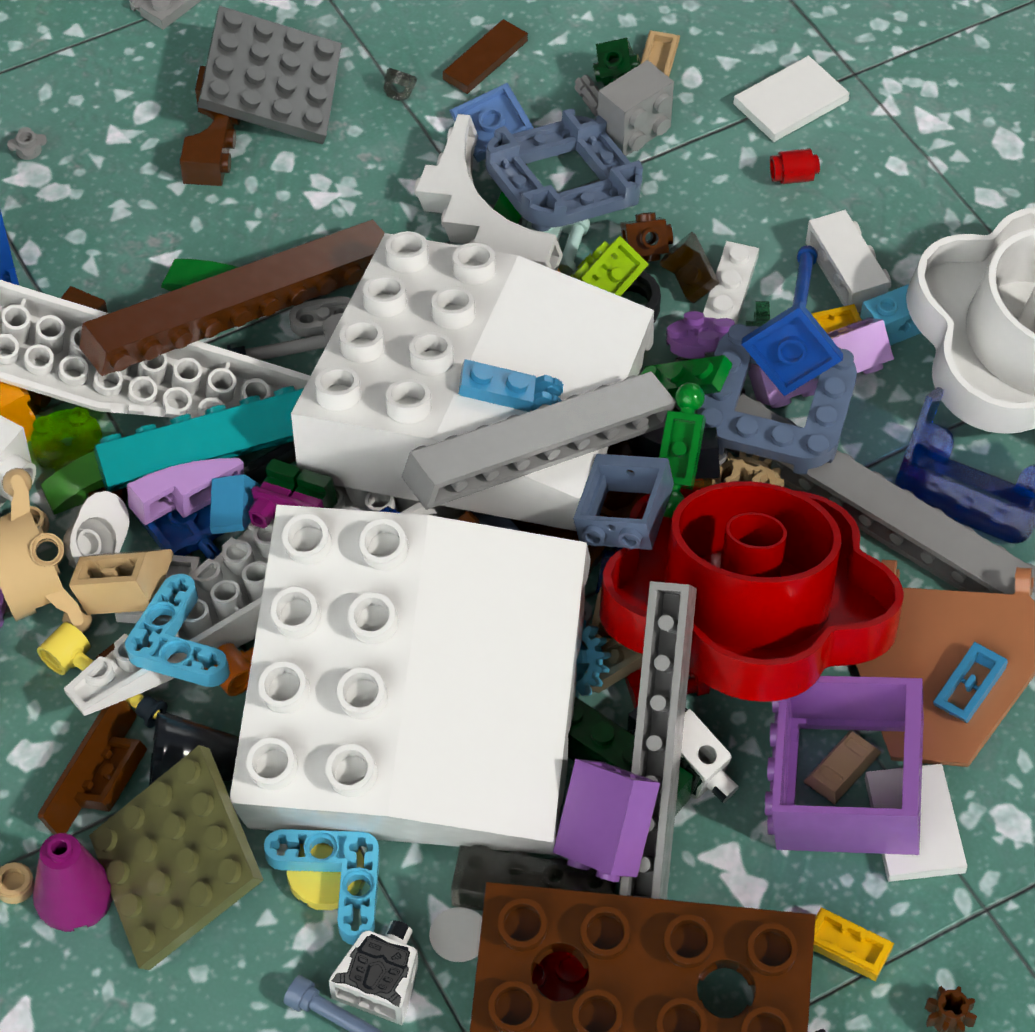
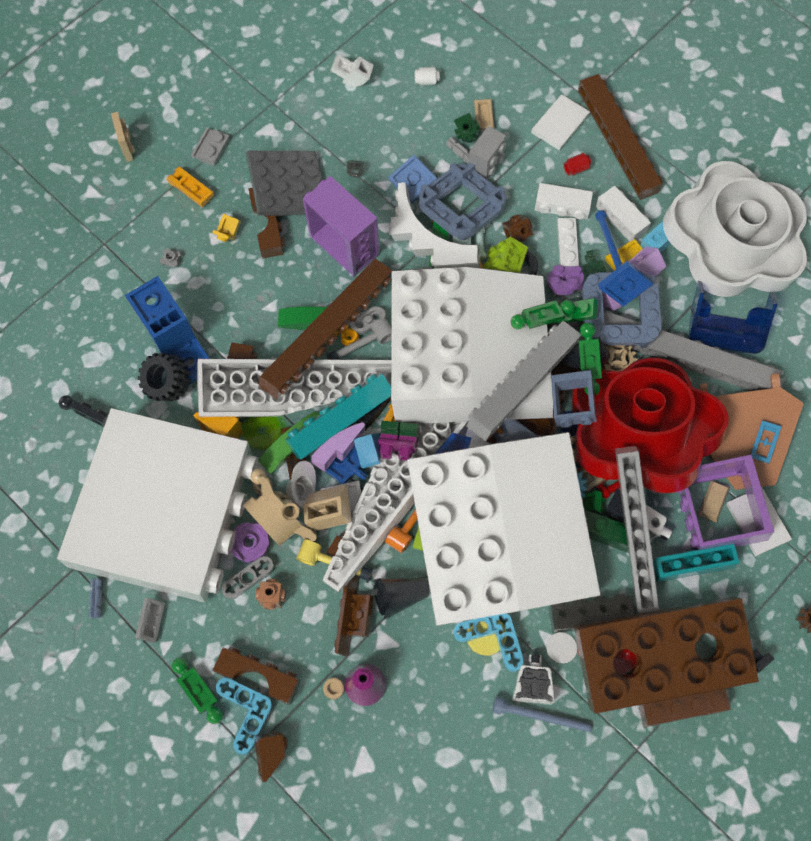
camera: 15 degrees left, 15 degrees up
olive plate [89,745,264,970] -> none
medium azure beam [125,574,230,687] -> none
reddish brown tile [443,19,528,94] -> none
dark azure hinge [458,359,564,412] -> none
medium lavender brick [553,759,660,882] -> none
dark brown slope [660,232,719,303] -> none
yellow plate [813,907,894,982] -> none
none -> light orange plate [166,166,214,207]
none -> yellow bracket [212,214,241,242]
none -> medium lavender window [303,176,380,277]
none -> light orange plate [341,328,359,346]
none -> green plate [510,300,575,330]
none -> white brick [534,183,593,219]
none -> reddish brown brick [578,74,662,200]
none -> green tile [583,491,606,513]
none -> teal brick [653,544,740,583]

